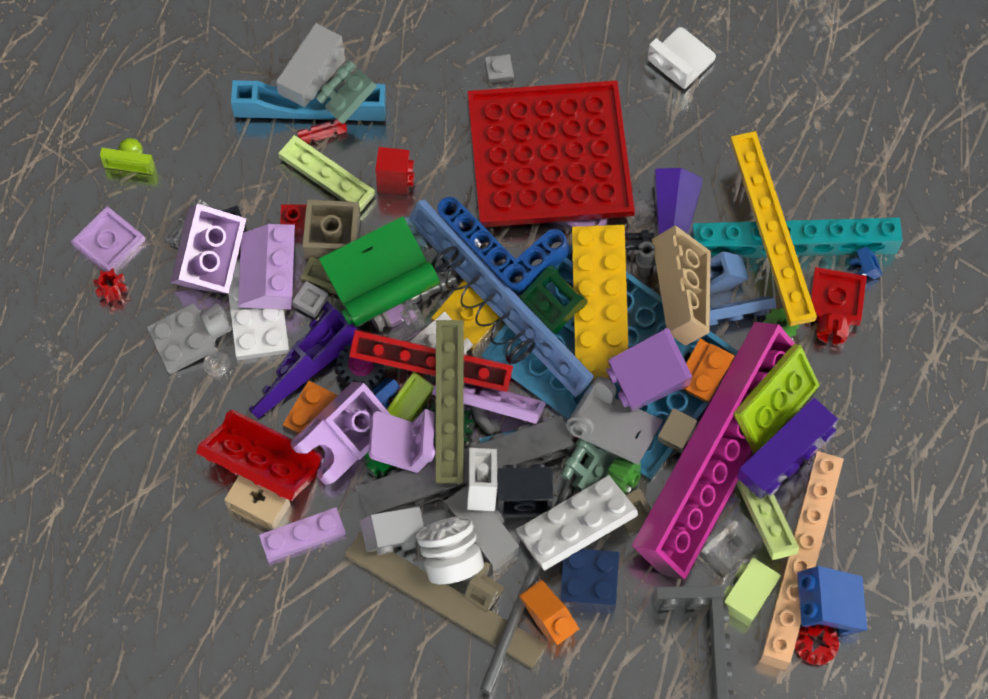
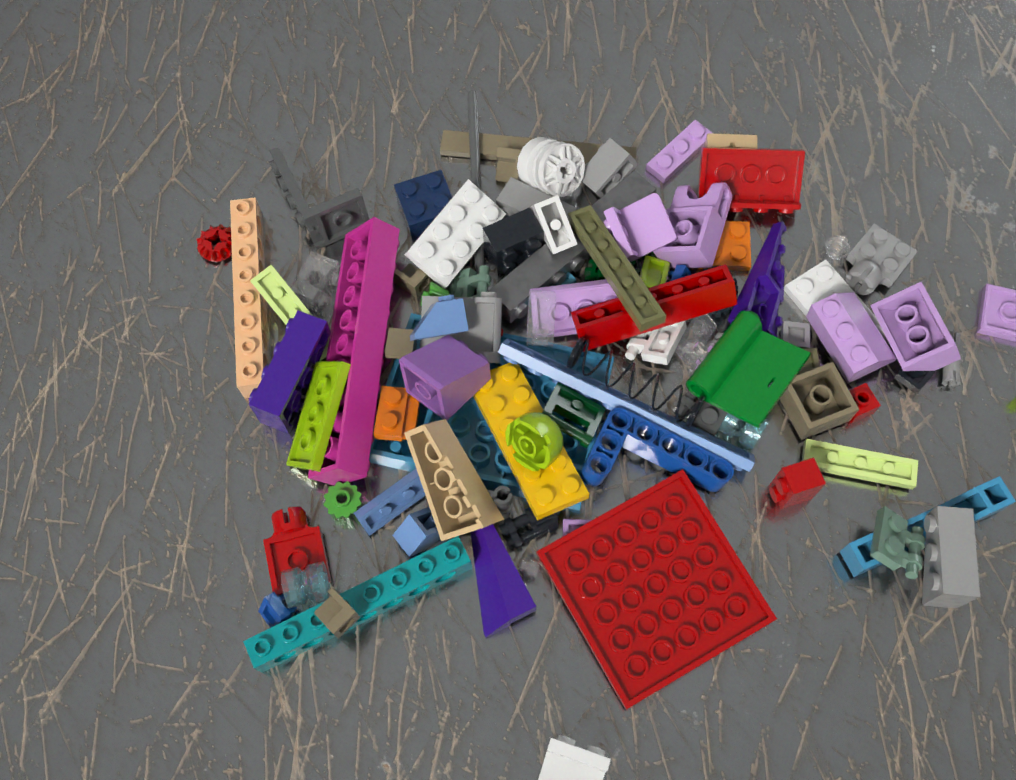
camera: 160 degrees right, 0 degrees up
red gear [93,268,127,303] -> none
red axle [297,119,347,144] -> none
yellow plate [431,281,500,351] -> none
light grey plate [485,54,514,84] -> none
orange slope [518,580,580,645] -> none
yellowish green brick [723,558,781,627] -> none
yellow plate [730,131,817,327] -> none
panel [797,566,867,636] -> none
none -> clear light blue wheel [281,561,331,608]
none -> dark tan panel [315,587,360,639]
none -> medium blue slope [410,295,469,341]
none -> lime cylinder [505,412,563,471]
none -> clear bracket [526,290,556,347]

